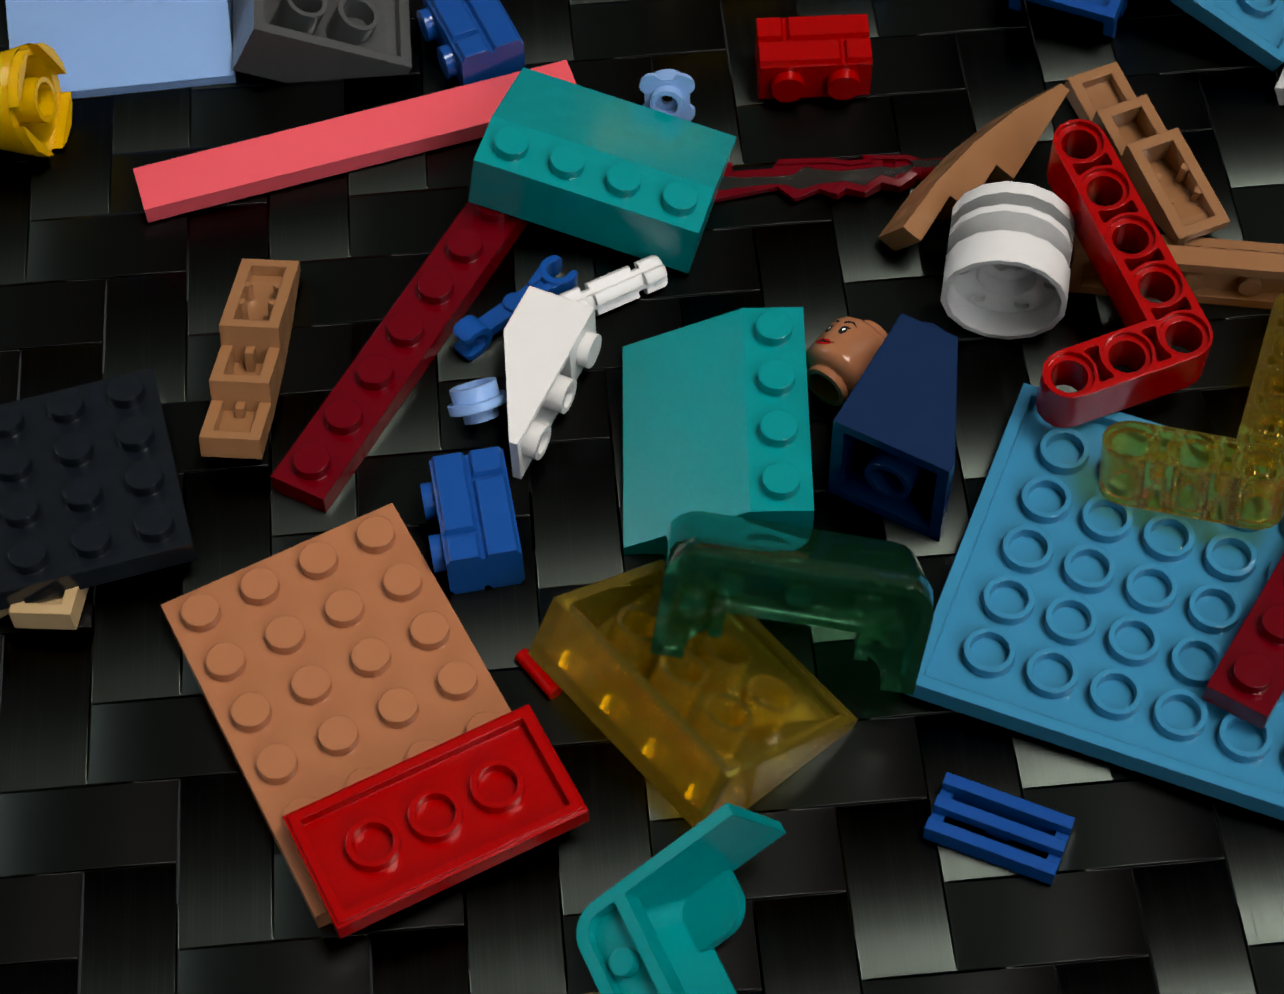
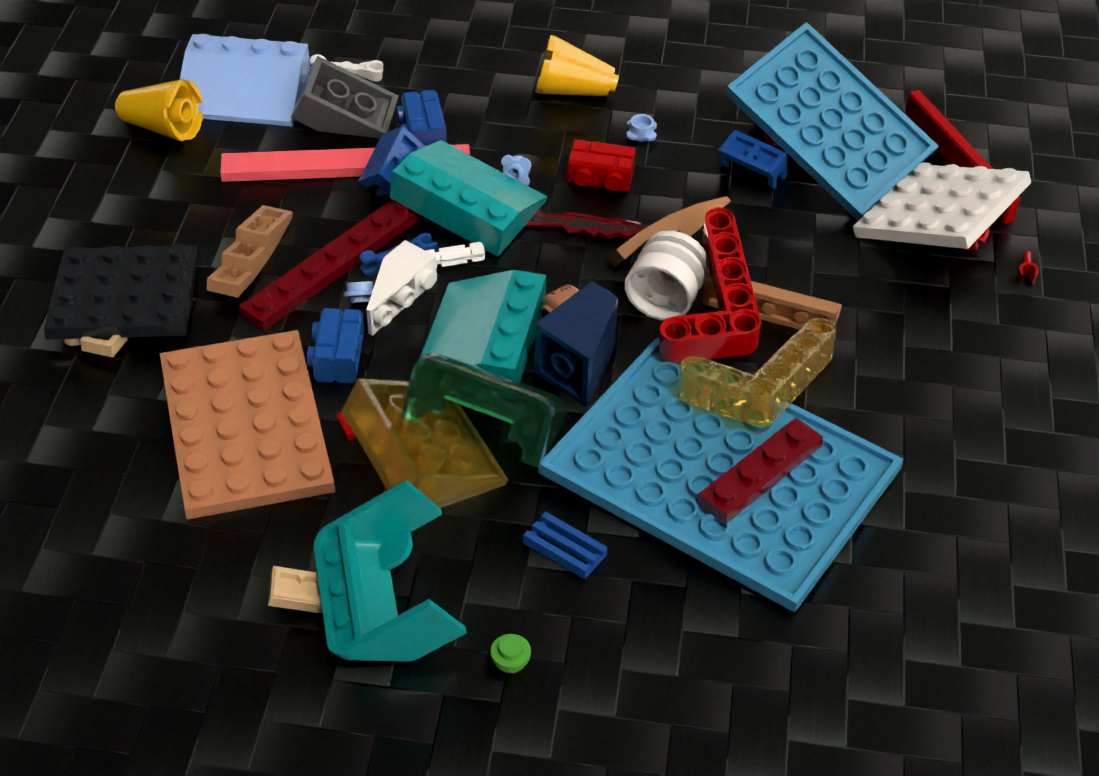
camera: 10 degrees right, 10 degrees down
red tile [282,704,589,939] -> none
medium nougat slope [1064,61,1231,245] -> none
none -> blue hinge [358,126,424,197]

